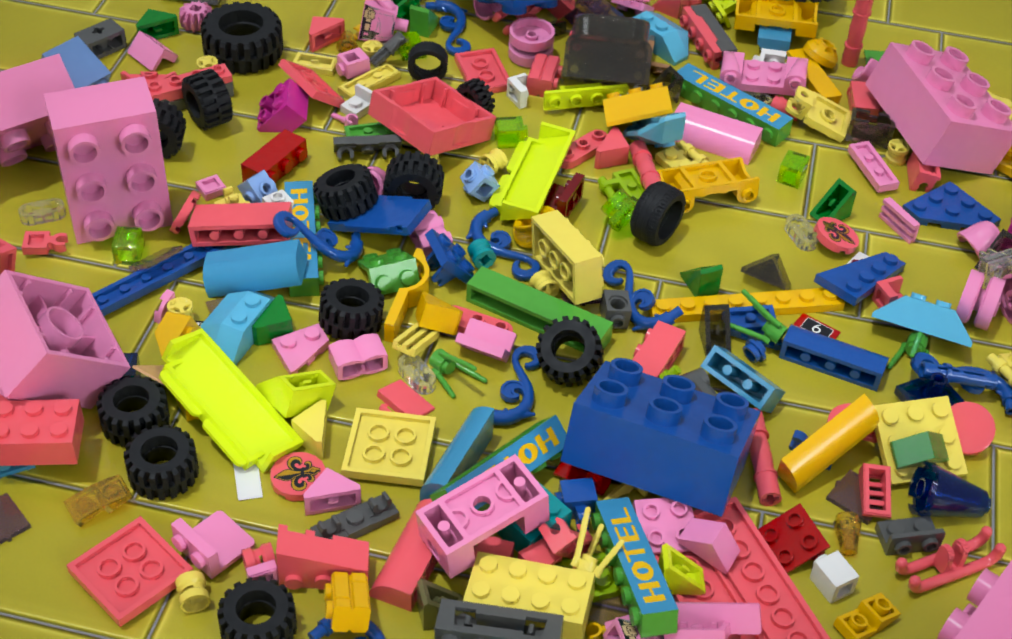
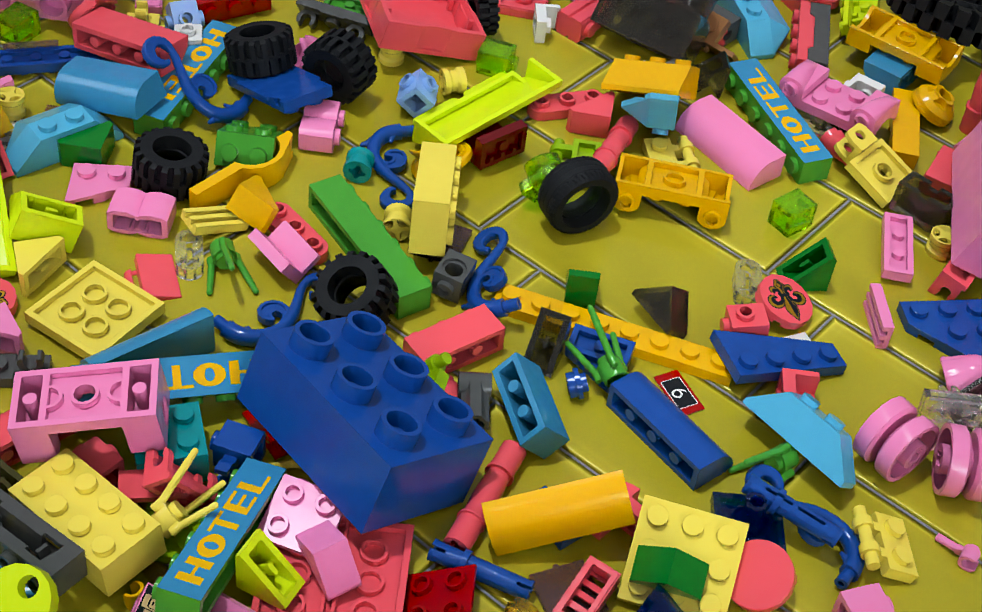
camera: 25 degrees right, 0 degrees up
blue plate [425,229,475,287] -> none
neon yellow bracket [543,83,629,111] -> none
none -> blue pin [427,538,535,603]
none -> coral brick [720,303,770,336]

